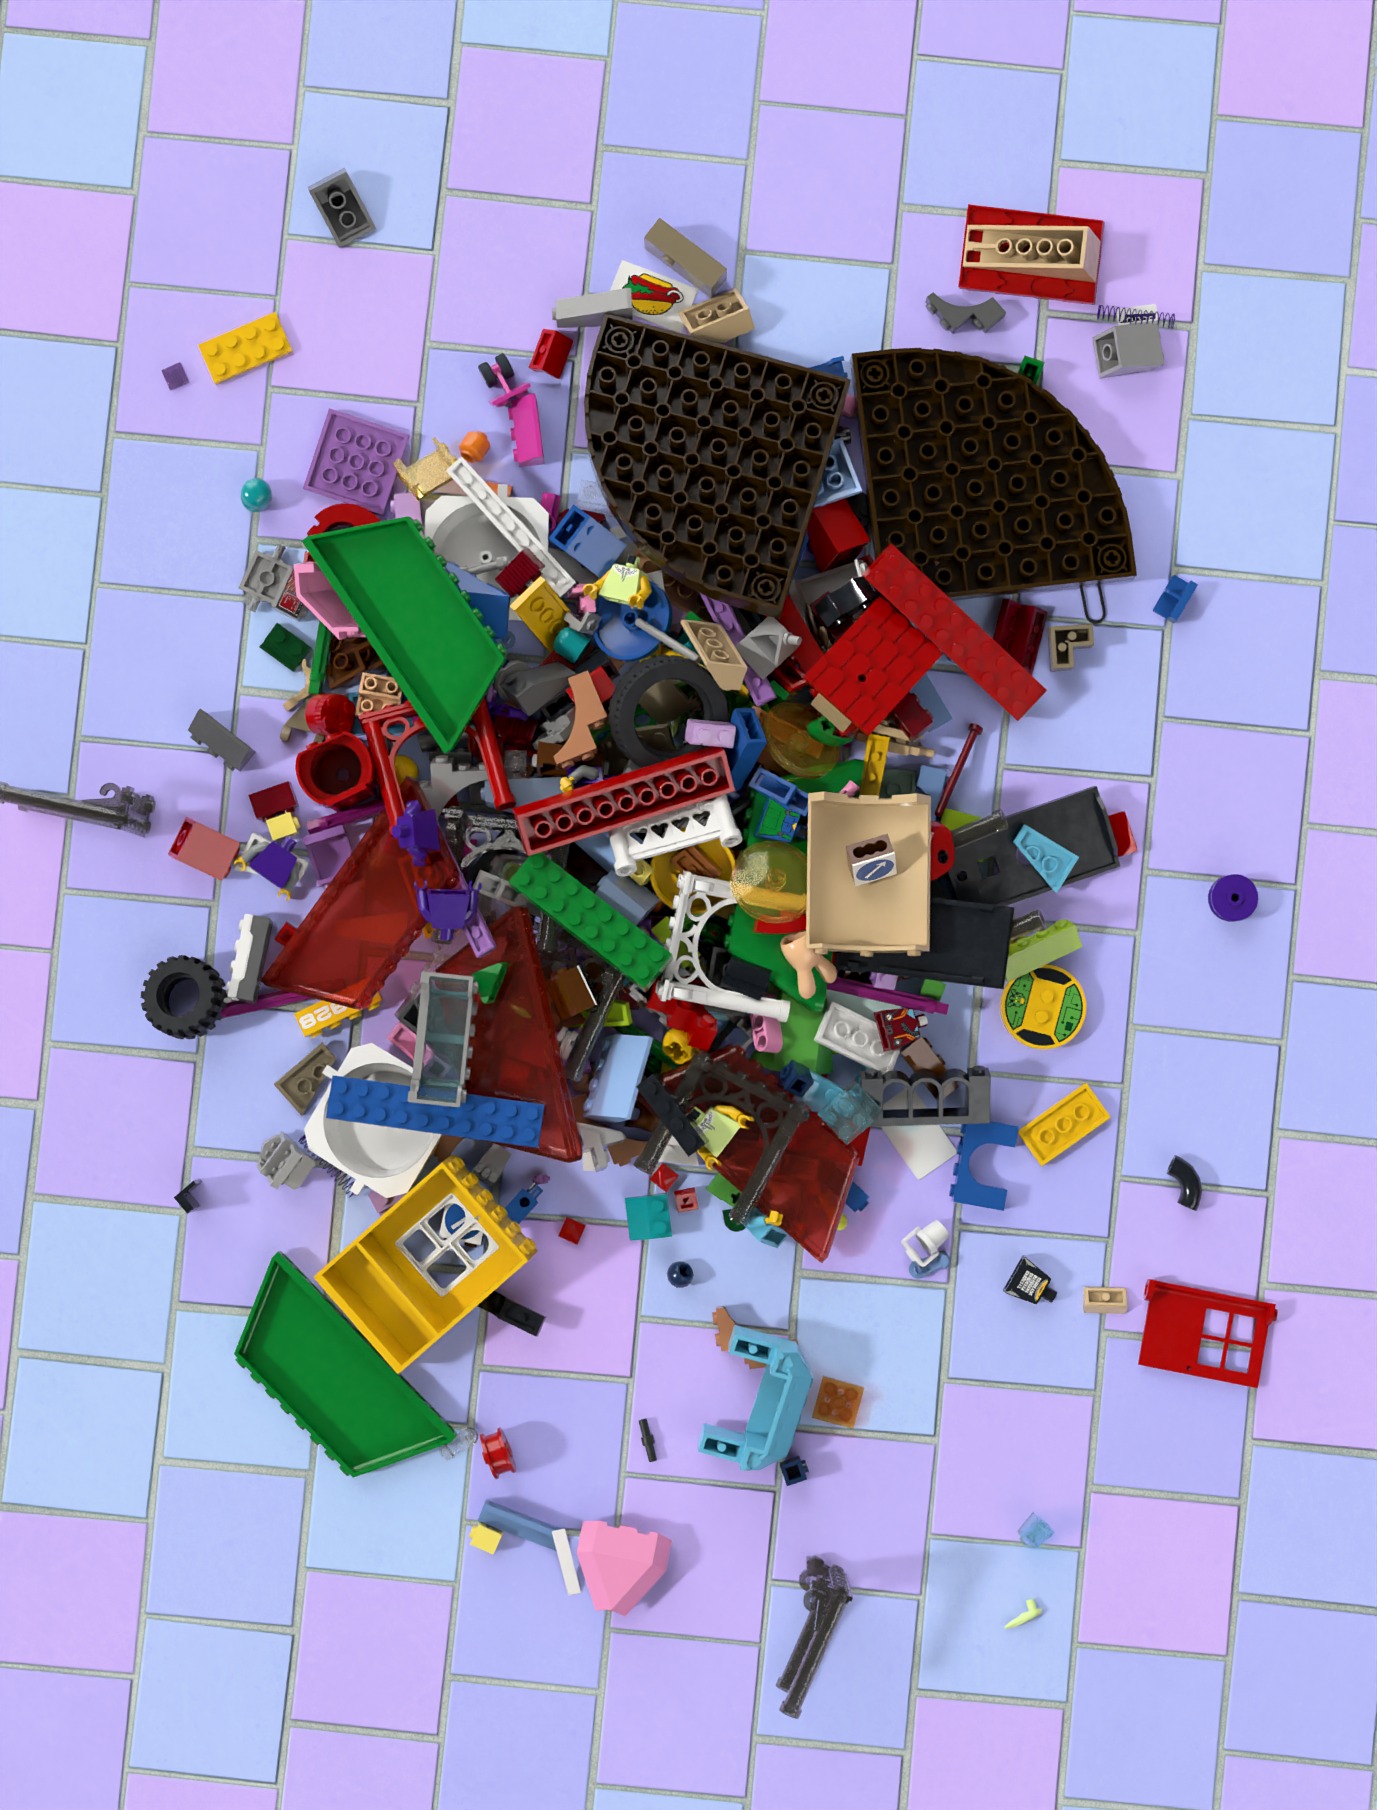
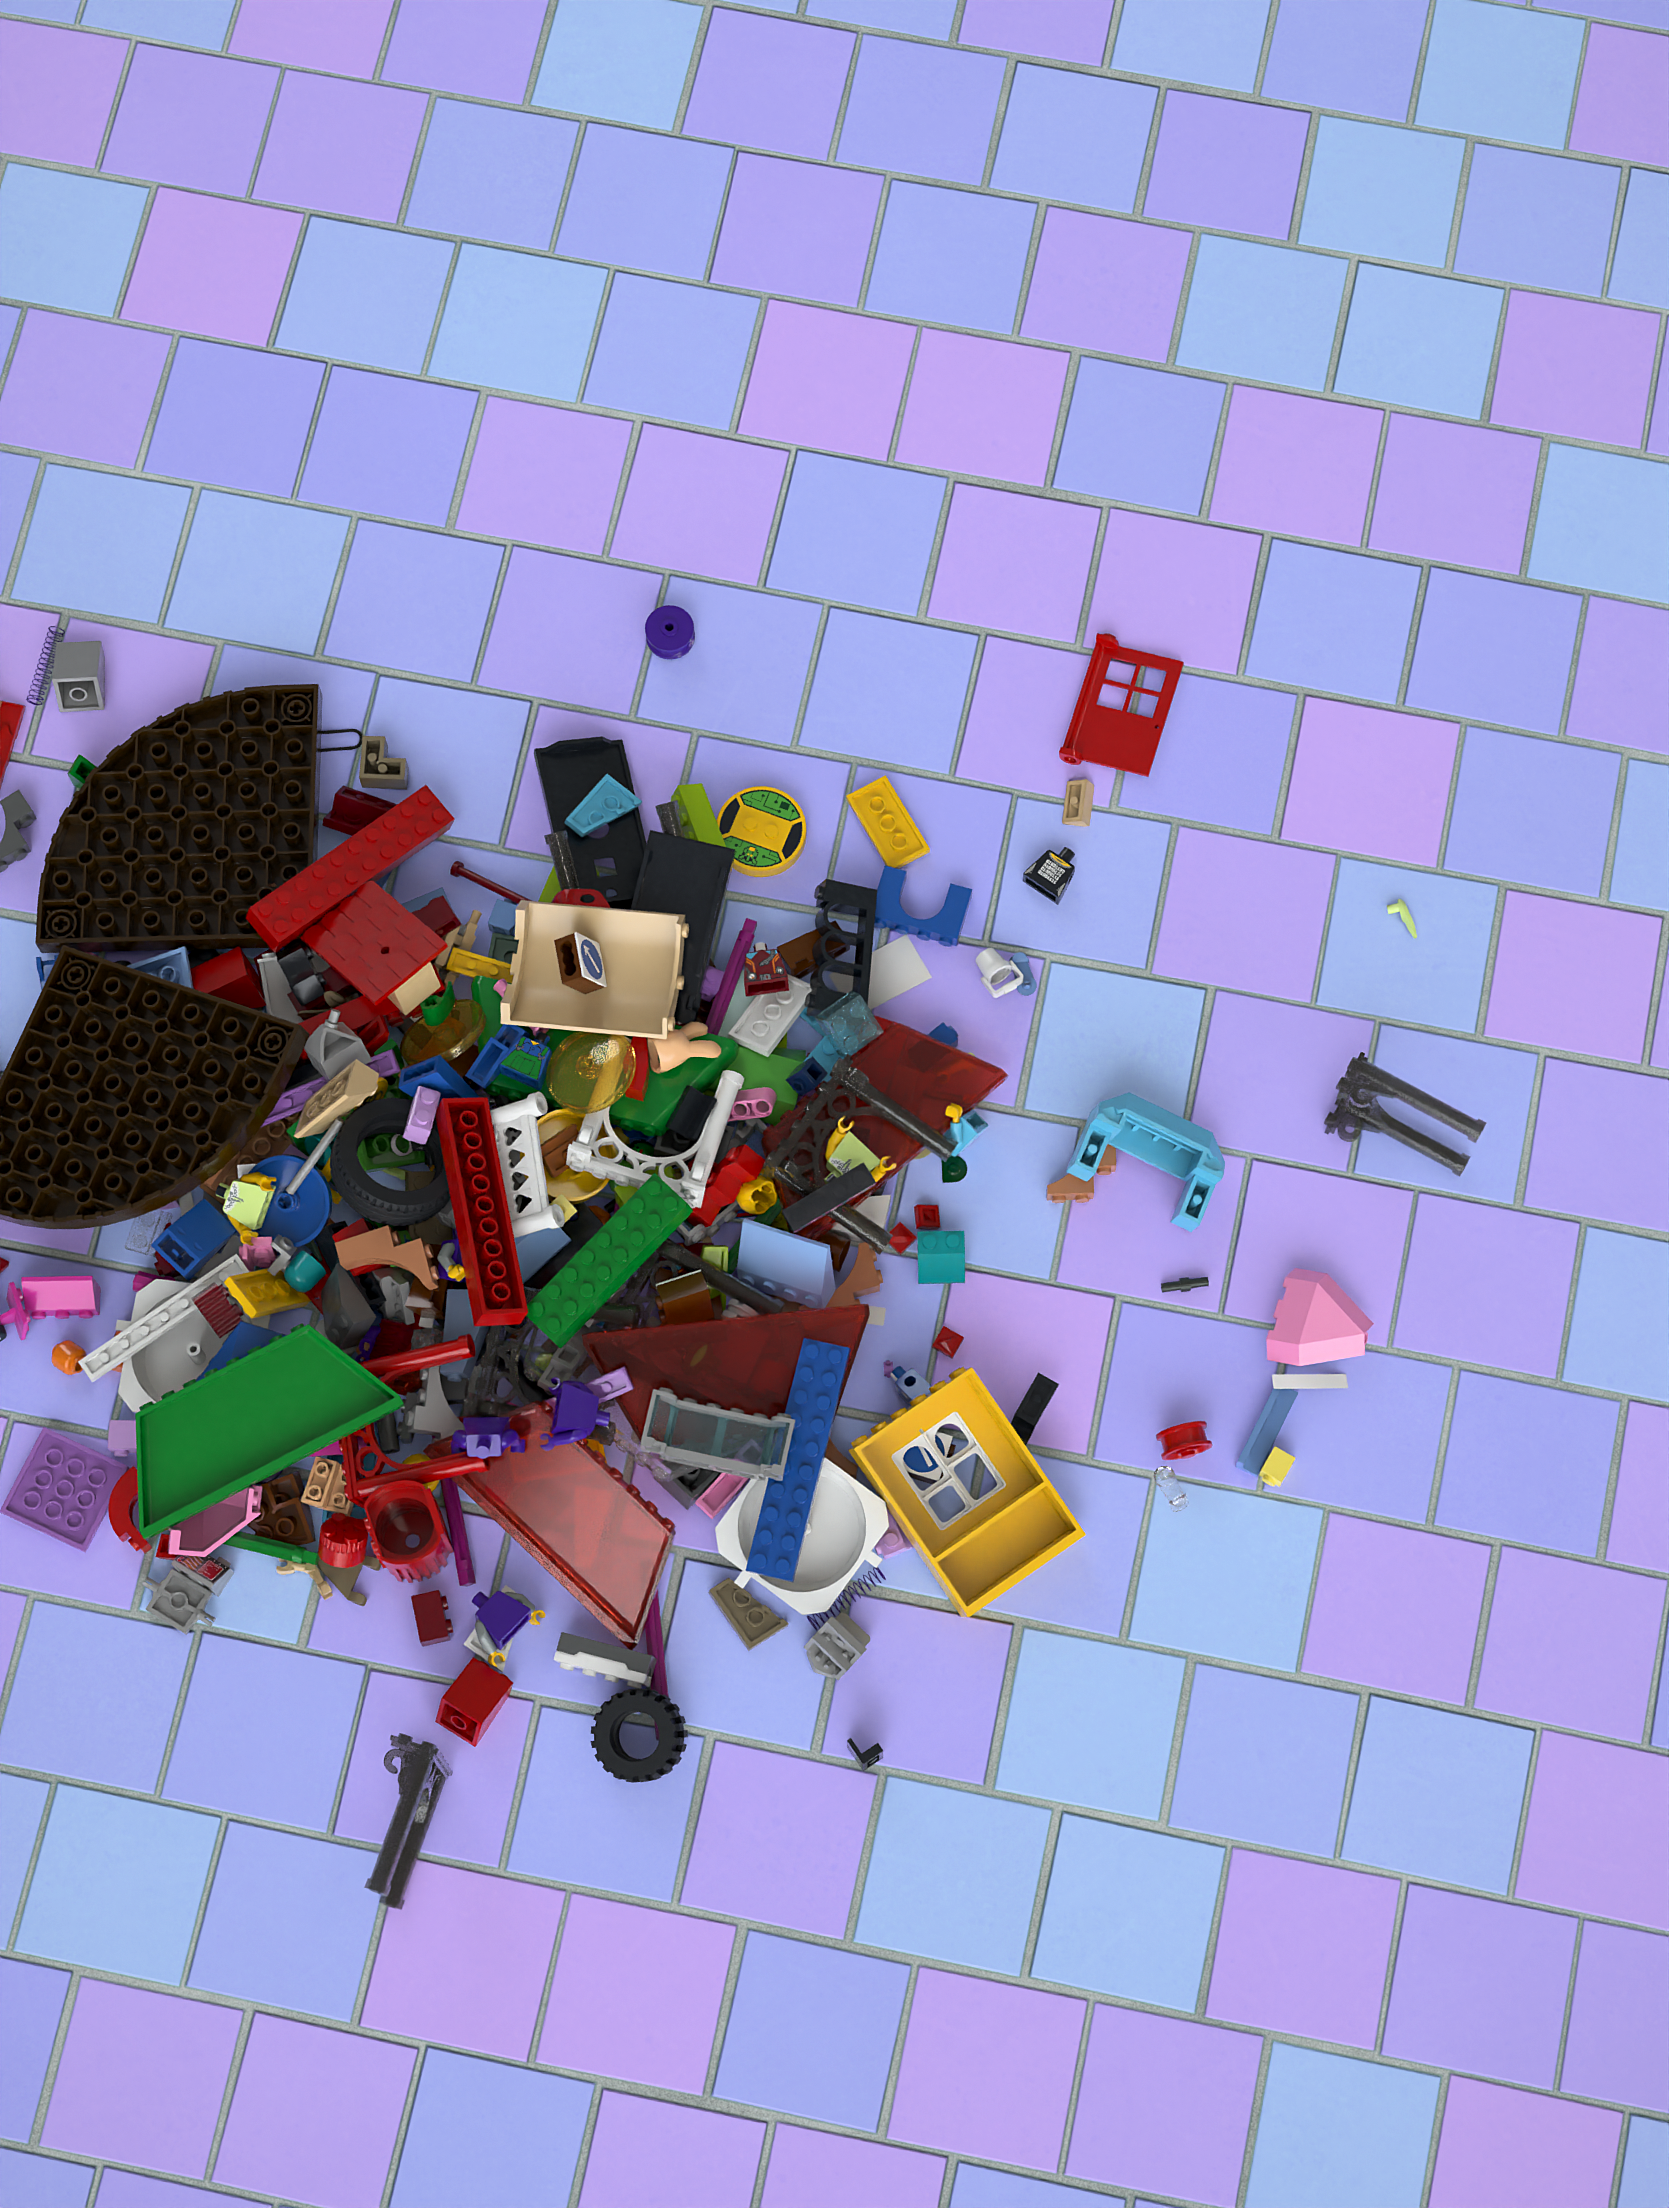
camera: 80 degrees left, 15 degrees down
dark grey slope [188,709,256,772] -> none
green windscreen [234,1251,458,1478] -> none
teal helmet [241,478,272,512] -> none
dark green plate [259,623,312,672] -> none
light yellow brick [266,812,301,842] -> none
red tile [274,921,304,951] -> none
yellow brick [294,977,384,1039] -> none
medium lavender panel [302,825,360,889] -> none
clear yellow panel [392,437,458,501] -> none
light grey bar [460,556,509,575] -> none
green slope [472,961,510,1004] -> none
light grey hand [473,1143,512,1187] -> none
light grey piece [571,1122,626,1172] -> none
sand blue brick [595,870,660,926] -> none
dark tan flag [638,679,702,724] -> none
dark blue piece [667,1261,694,1288] -> none
bright green piece [706,1172,747,1208] -> none
dark blue brick [779,1456,809,1486] -> none
clear orange plate [812,1376,864,1429] -> none
bright green brick [918,979,946,1002] -> none
clear light blue slope [1017,1512,1055,1548] -> none
red slope [1108,811,1138,857] -> none
white sticker [1116,304,1158,325] -> none
blue panel [1153,575,1198,624] -> none
black cylinder [1166,1155,1202,1211] -> none

